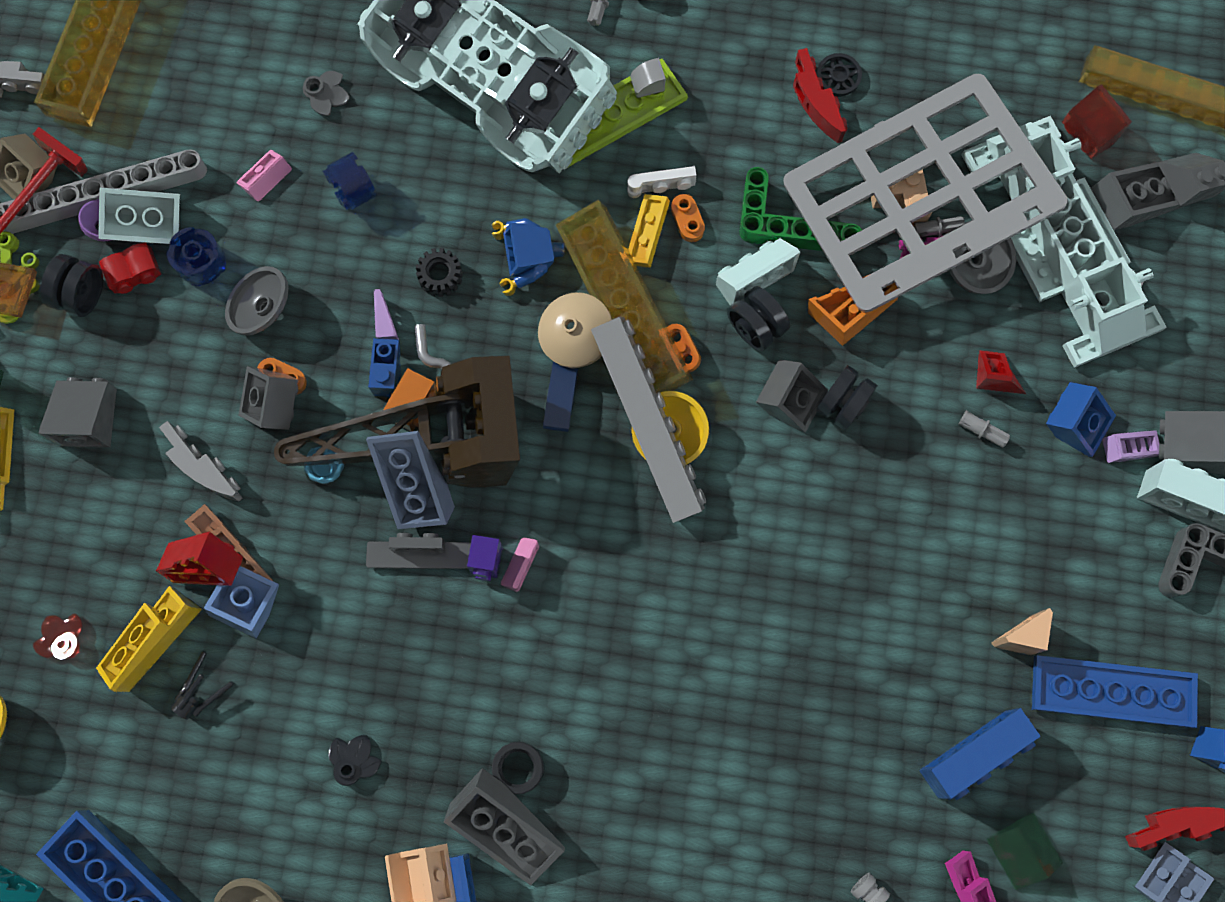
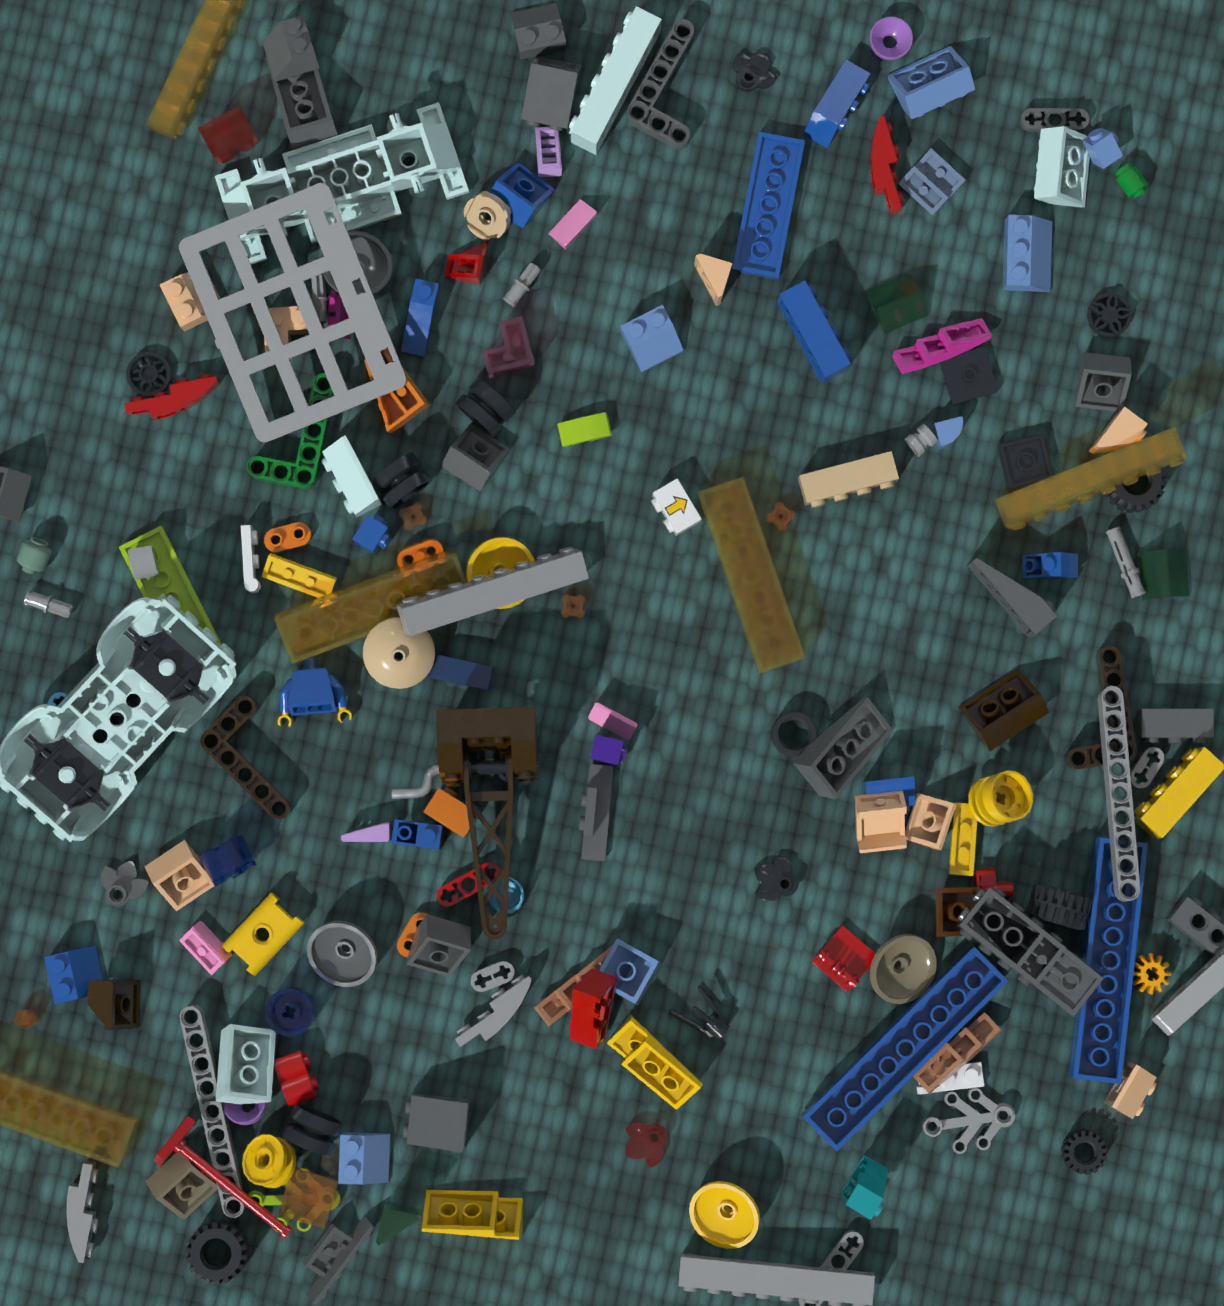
camera: 90 degrees left, 10 degrees up
sand blue slope [366,431,455,529] -> none
black tyre [416,248,463,297] -> none
none -> clear orange plate [13,1010,40,1028]
none -> blue slope [44,945,104,1004]
none -> dark brown slope [87,980,140,1030]
none -> light nougat slope [145,840,216,911]
none -> light nougat slope [160,273,220,332]
none -> dark brown beam [200,696,292,820]
none -> yellow piece [222,892,304,976]
none -> yellow wheel [242,1135,297,1188]
none -> medium blue slope [338,1132,391,1185]
none -> blue brick [352,514,392,556]
none -> clear orange plate [399,503,427,530]
none -> blue slope [401,279,440,357]
none -> red beam [436,862,501,907]
none -> tan plate [464,191,512,240]
none -> light grey beam [471,961,515,992]
none -> clear pink brick [482,316,535,378]
none -> bright pink slope [548,199,598,250]
none -> lime slope [557,412,612,447]
none -> clear orange plate [561,594,585,618]
none -> medium blue slope [620,305,684,373]
none -> white brick [651,479,702,536]
none -> clear yellow brick [697,477,805,675]
none -> clear orange plate [767,502,795,531]
none -> tan brick [798,451,899,508]
none -> red hinge [811,925,876,993]

